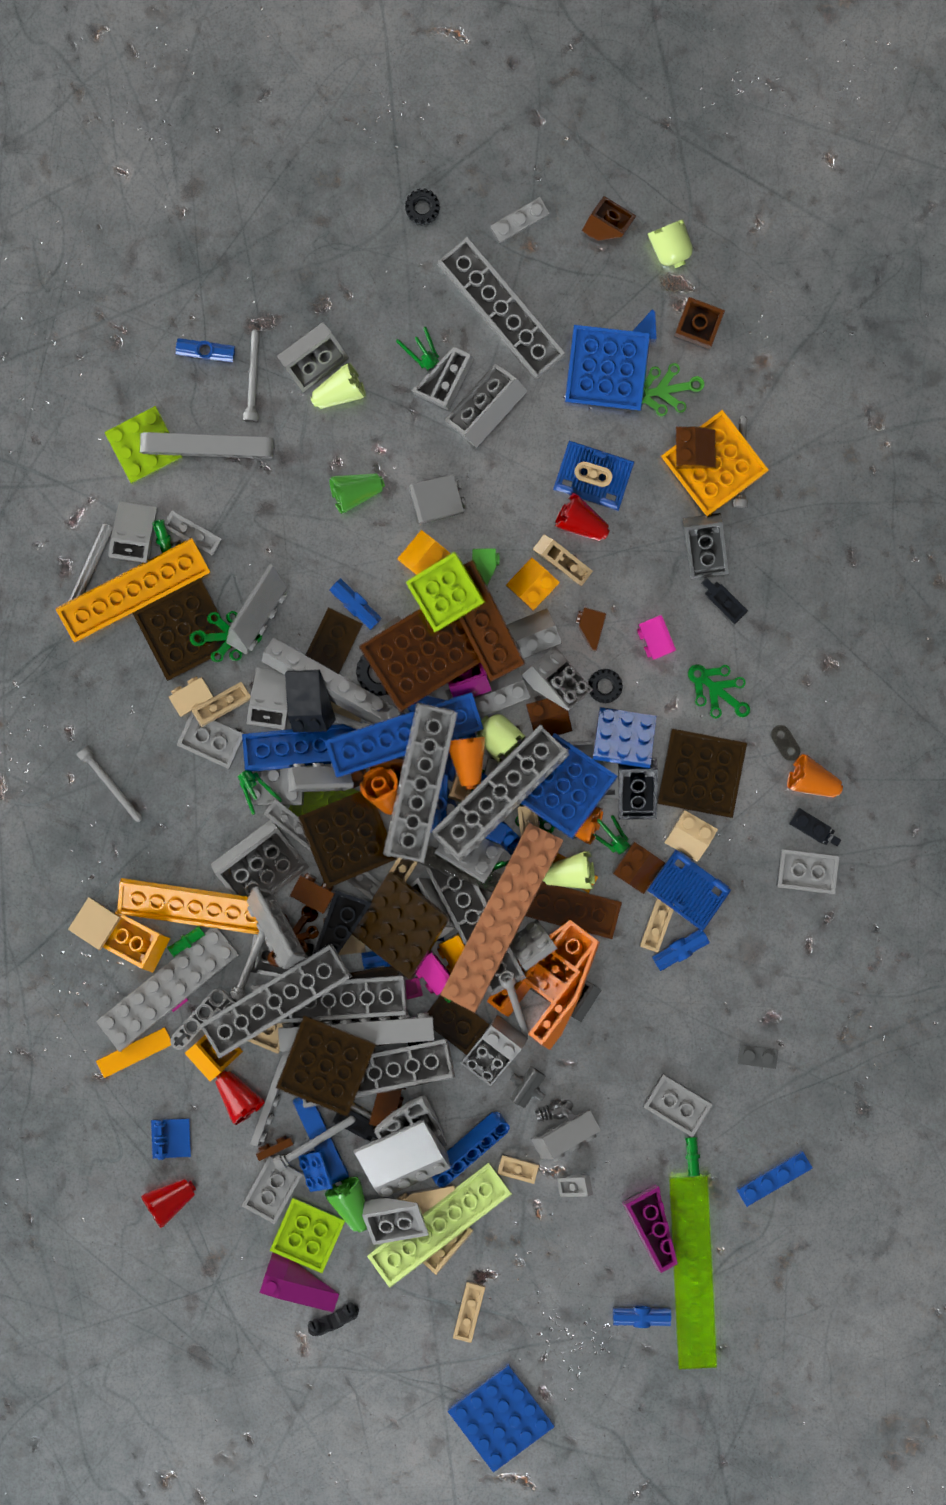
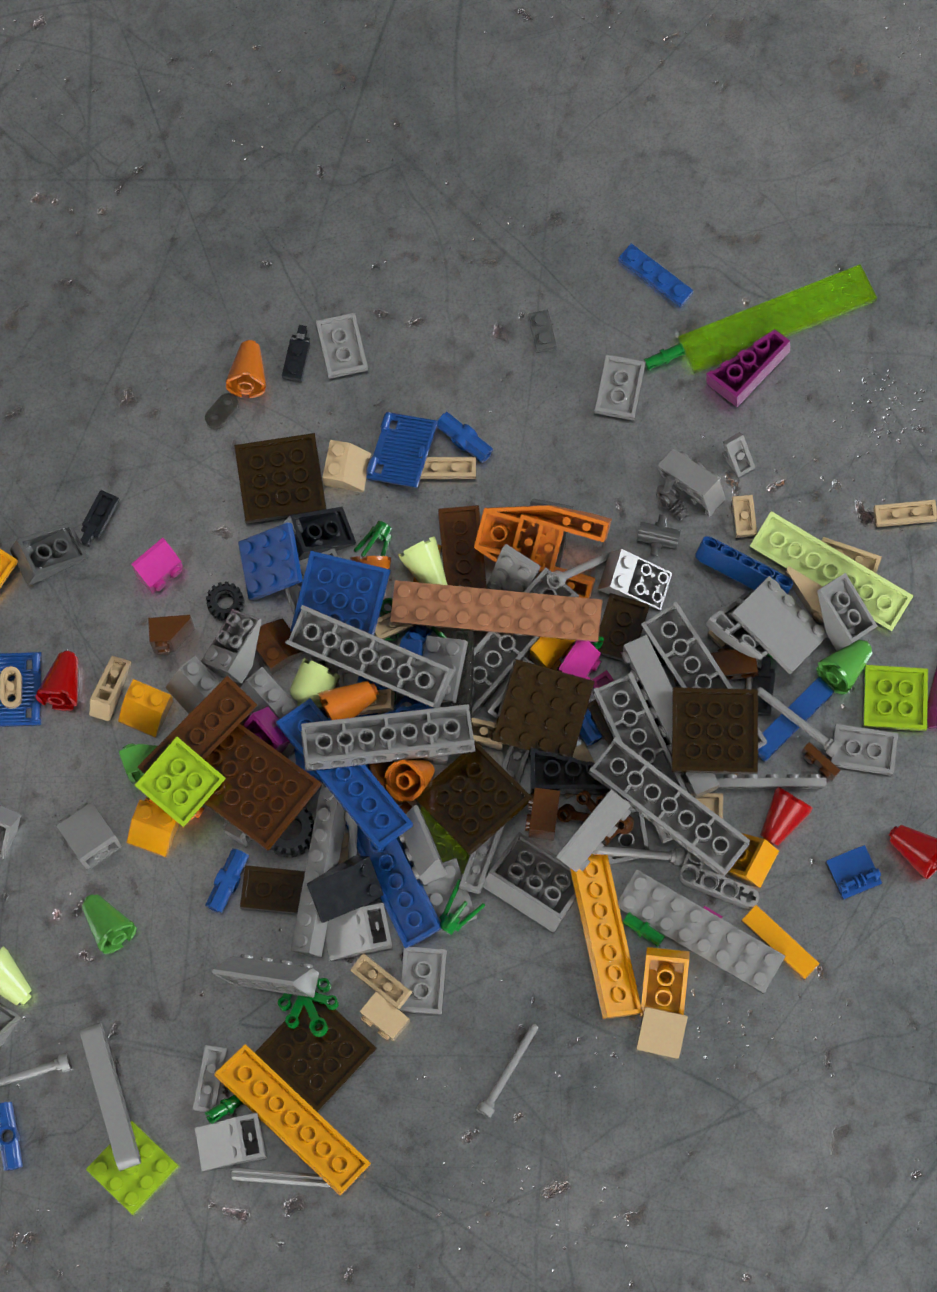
camera: 110 degrees left, 15 degrees down
blue hinge [298,1150,333,1192] -> none
reddish brown slope [612,841,665,894] -> none
blue piece [613,1306,671,1328] -> none
green plant [688,664,750,719] -> none

